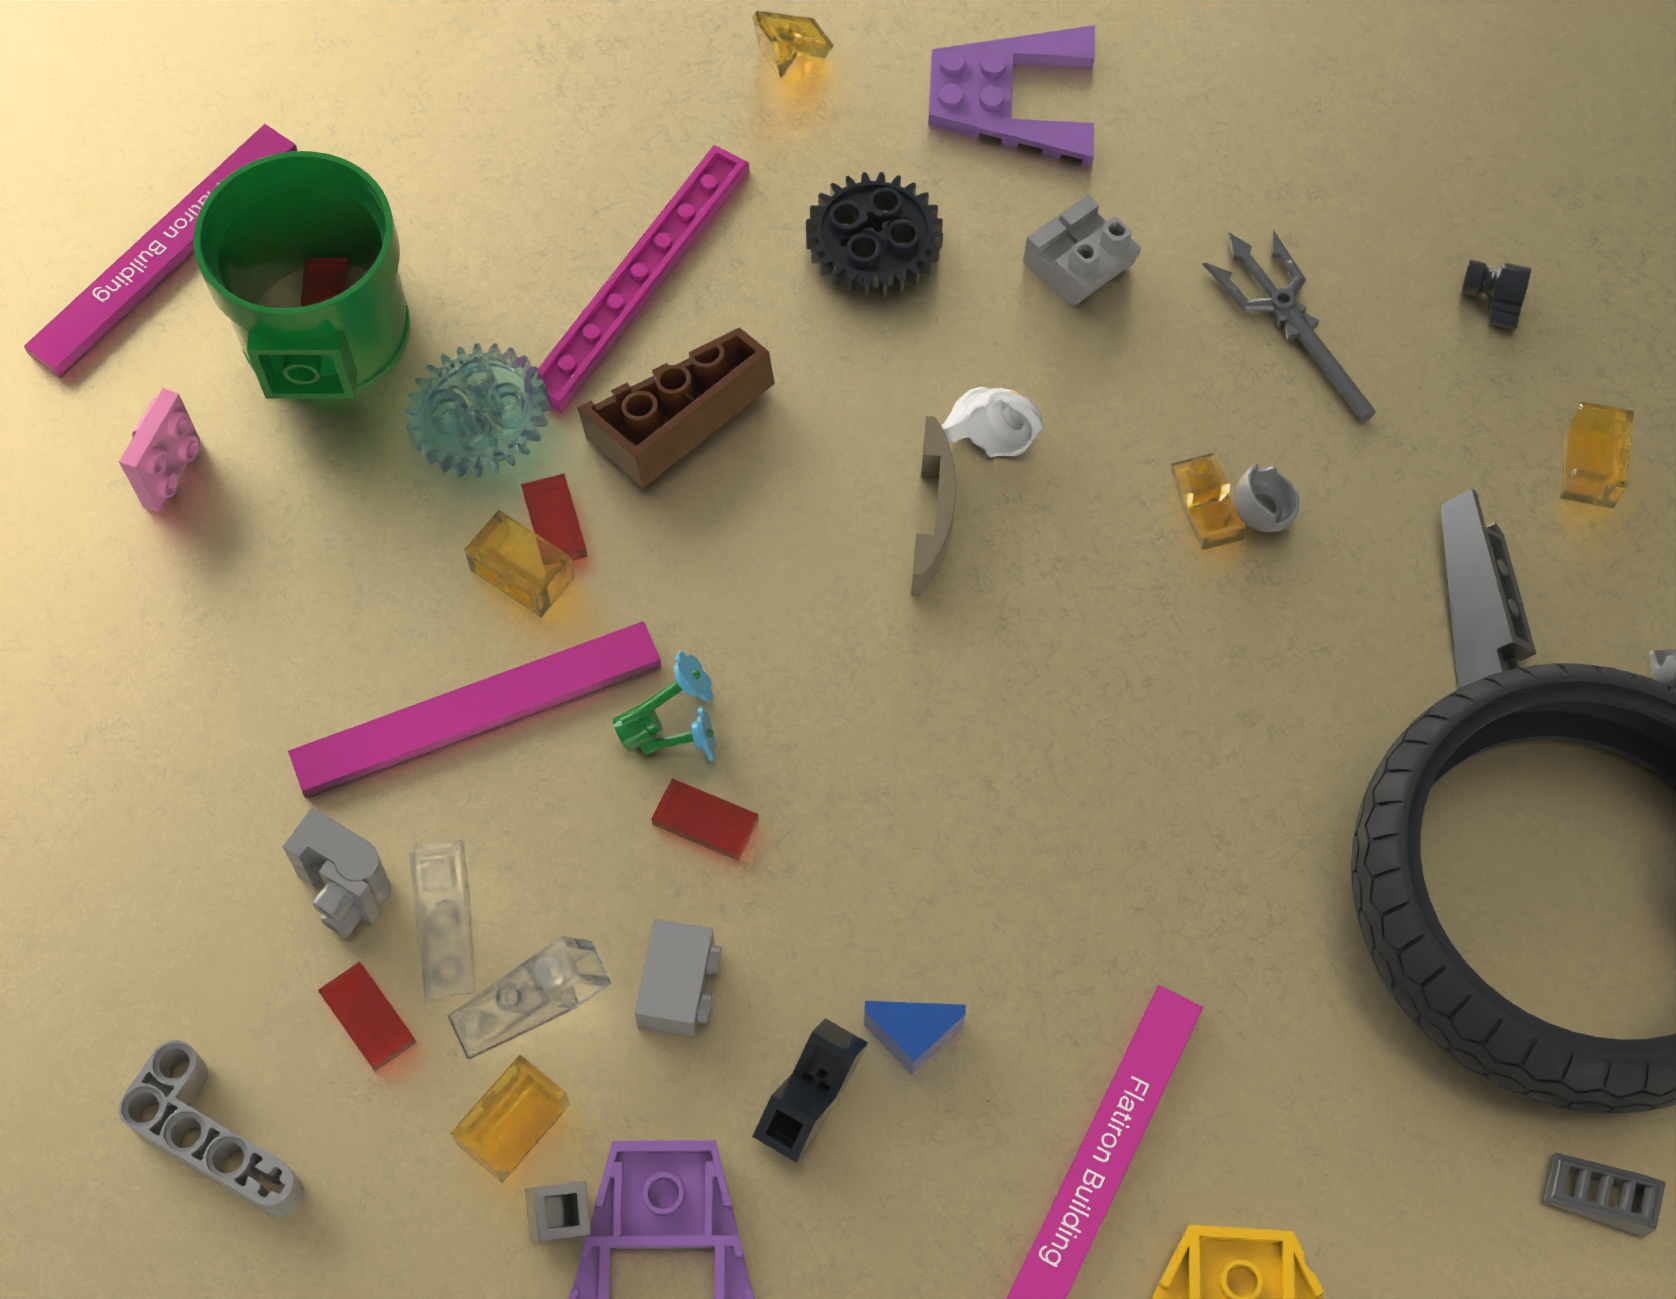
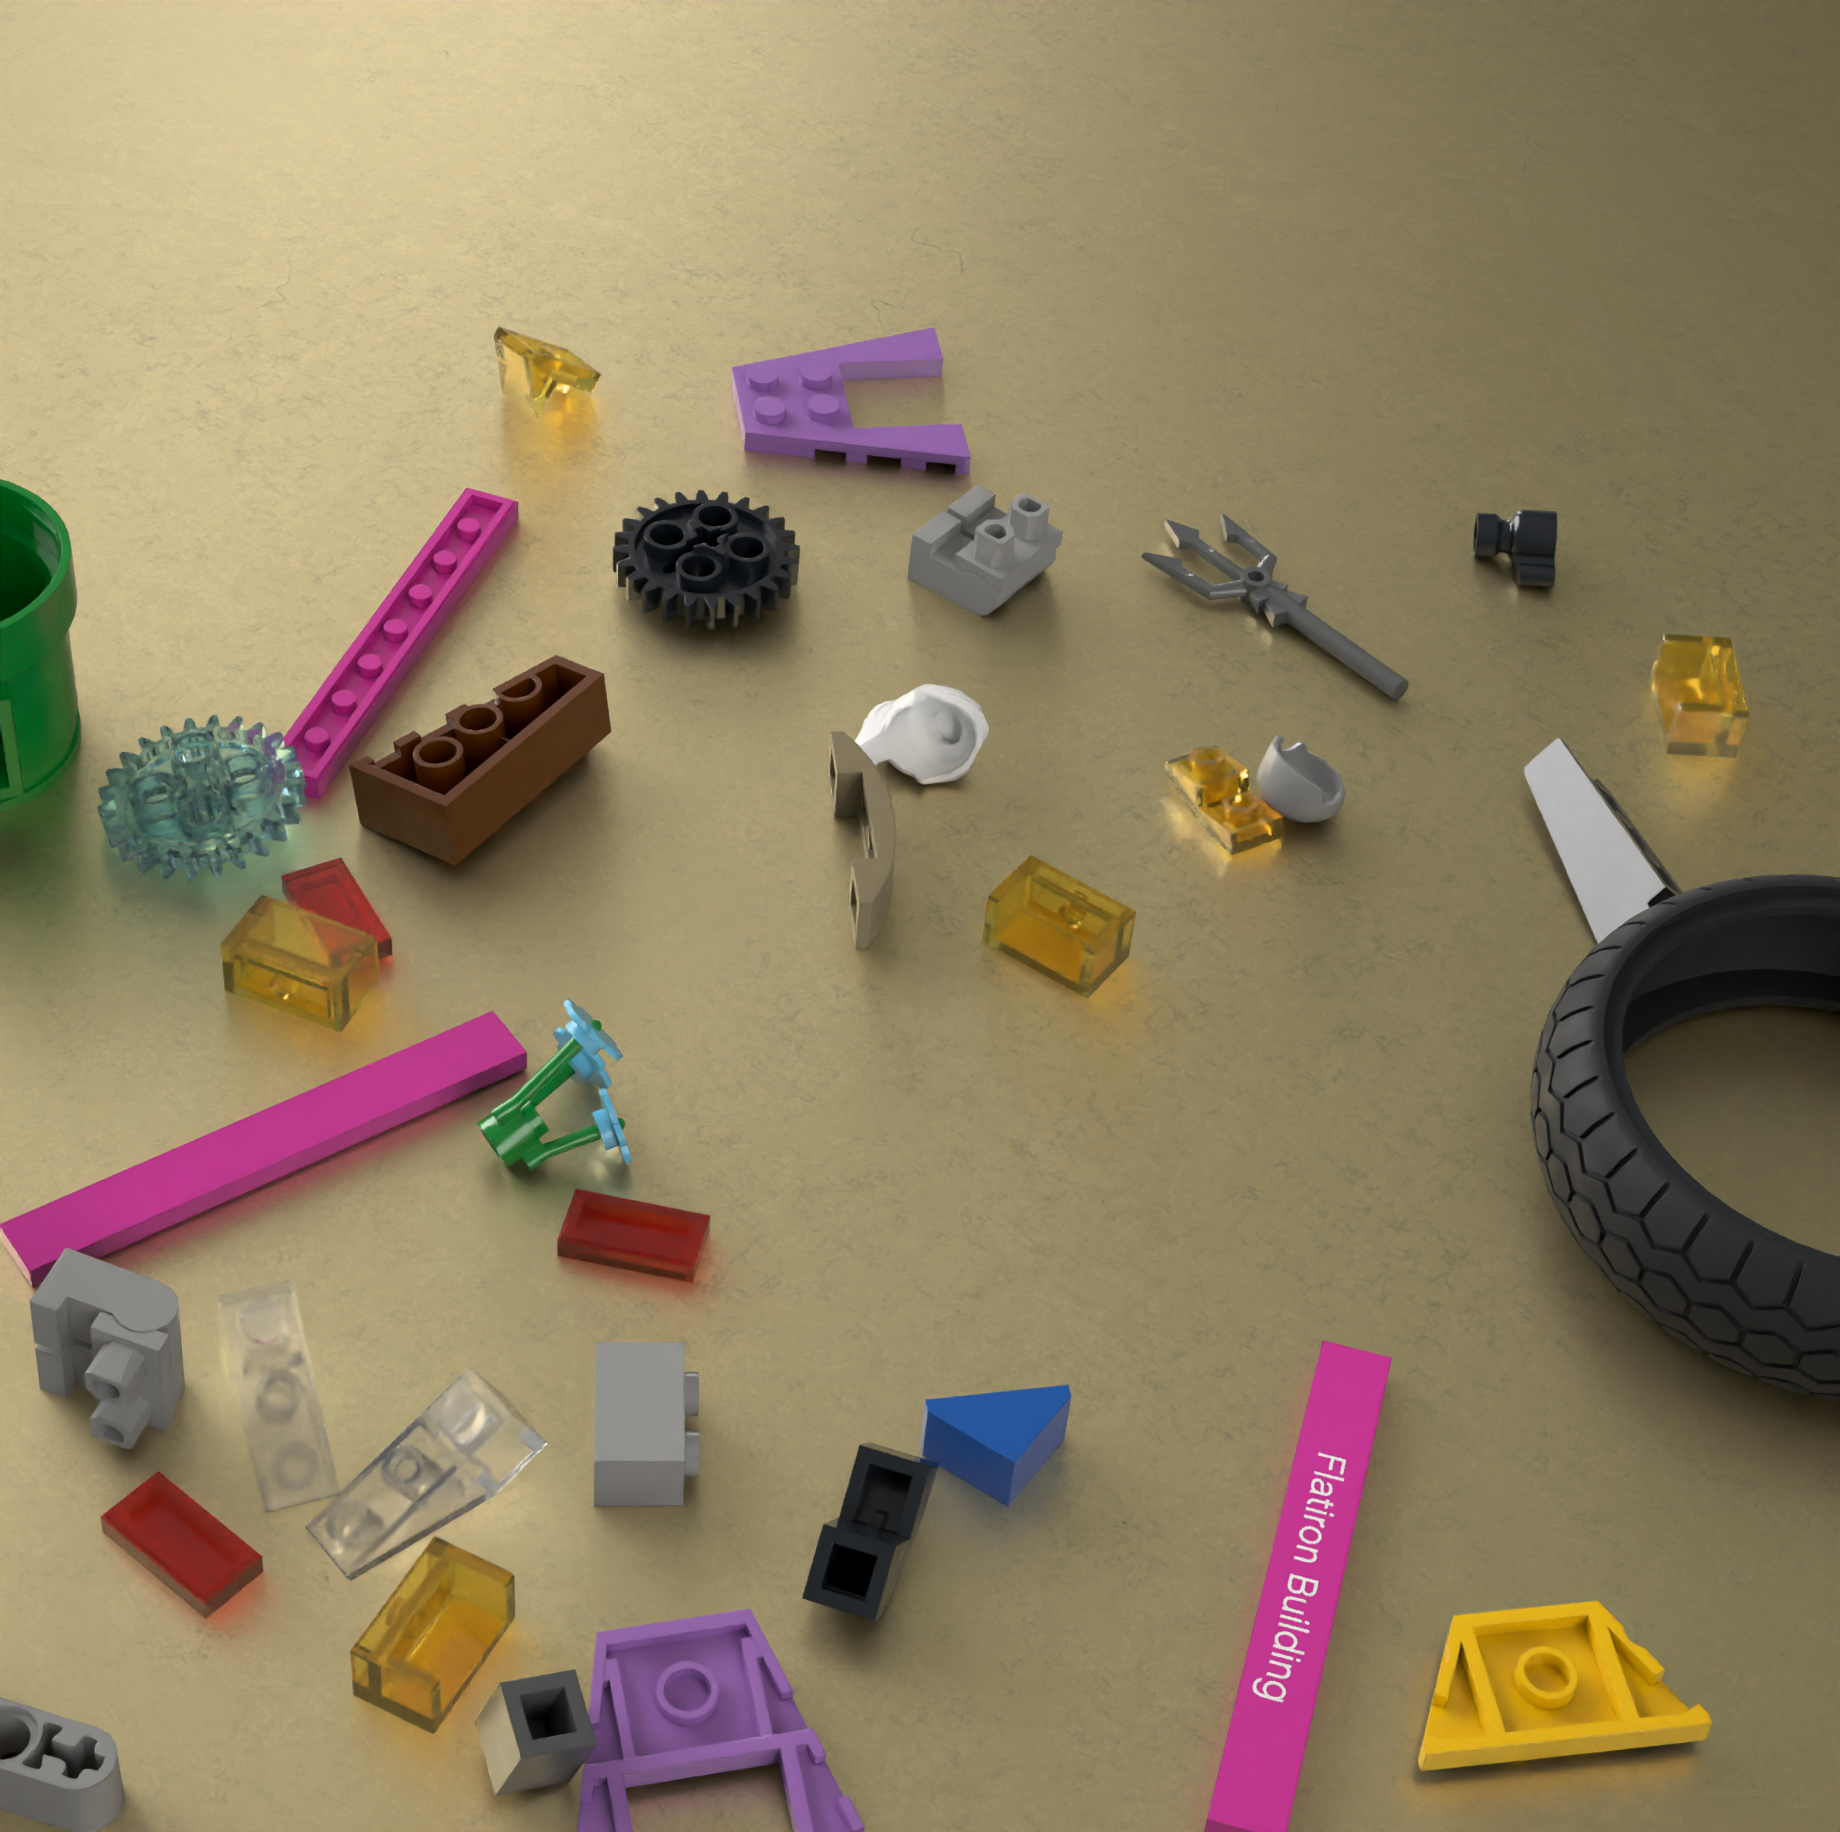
camera: 15 degrees left, 20 degrees down
none -> clear yellow panel [982,855,1136,999]

